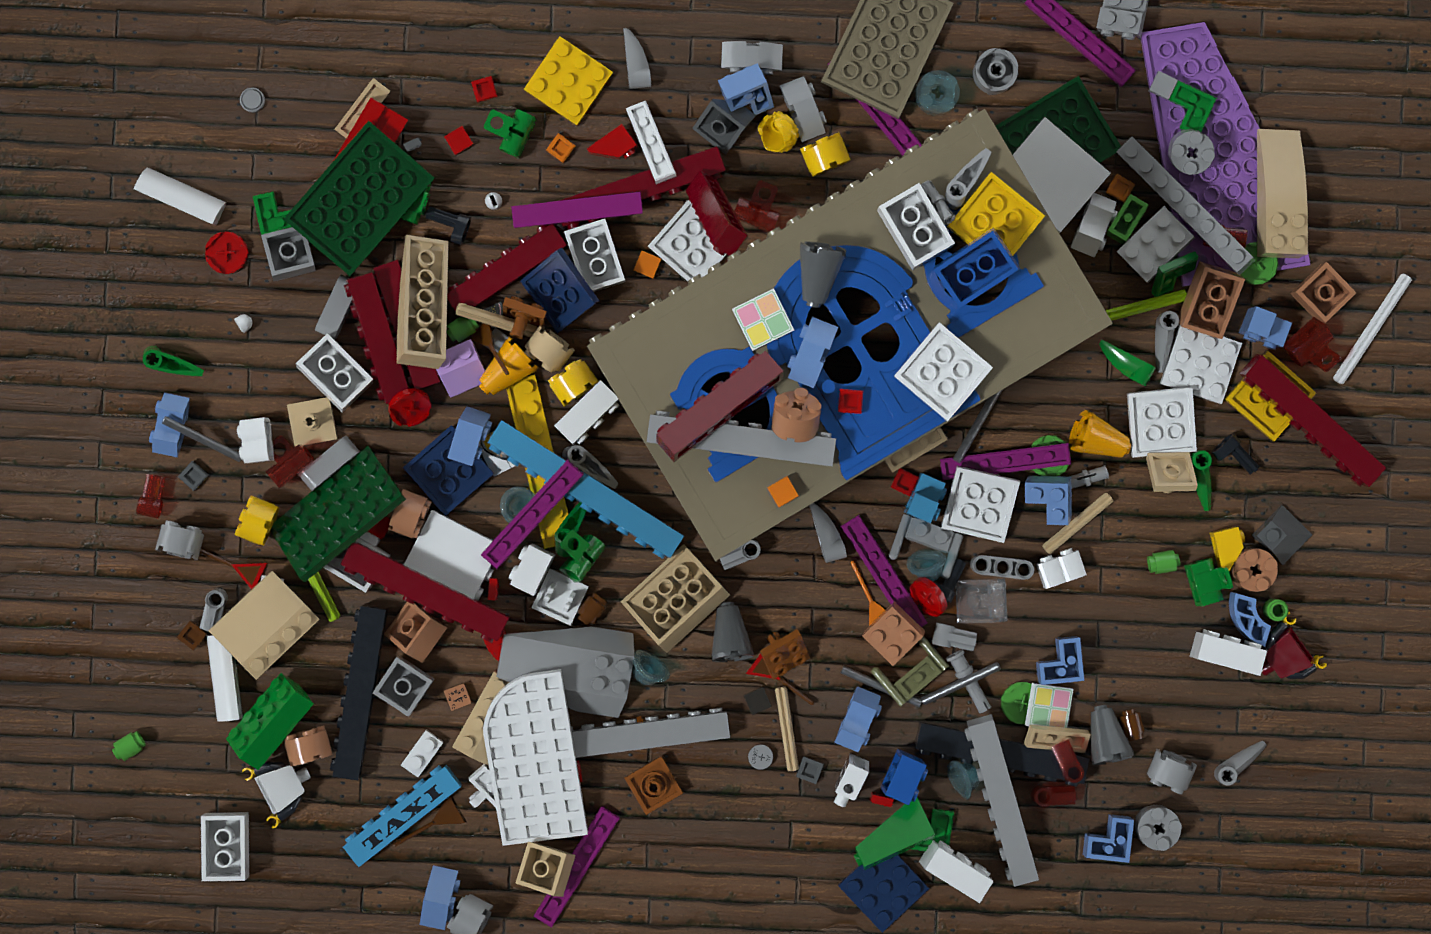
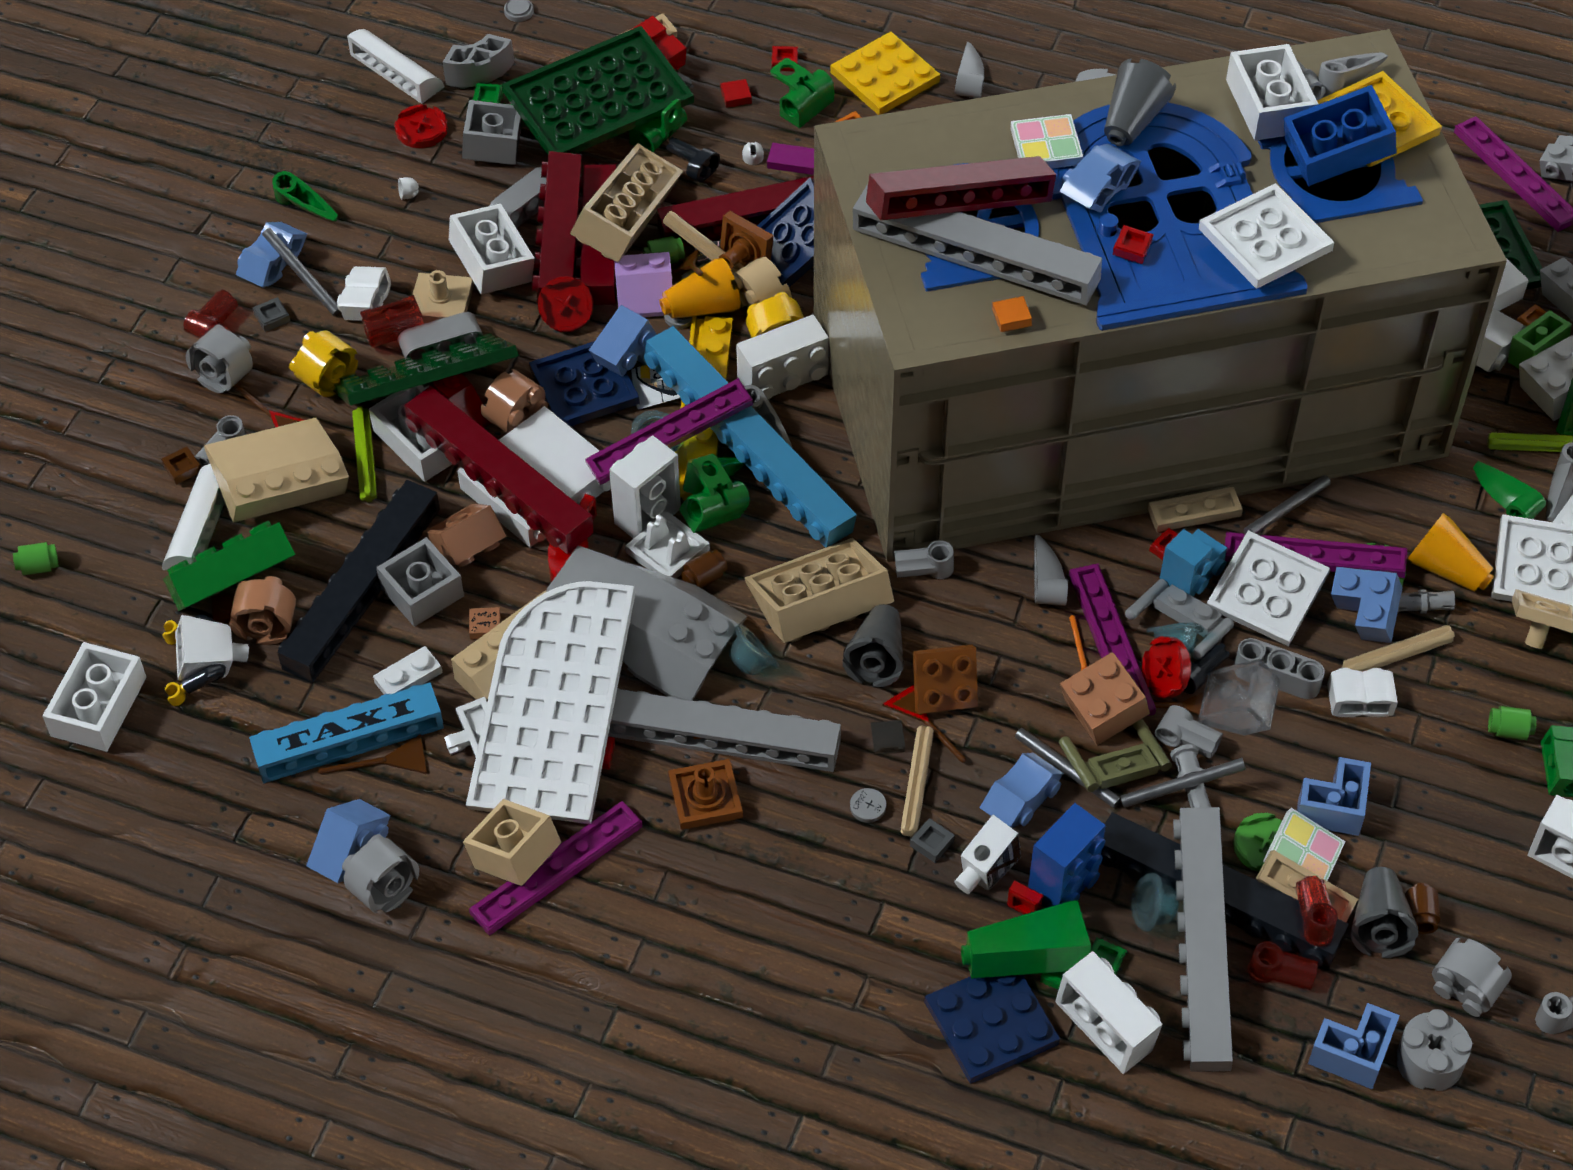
camera: 20 degrees right, 35 degrees down
nougat brick [772,388,821,443] -> none
none -> light grey brick [443,34,514,89]

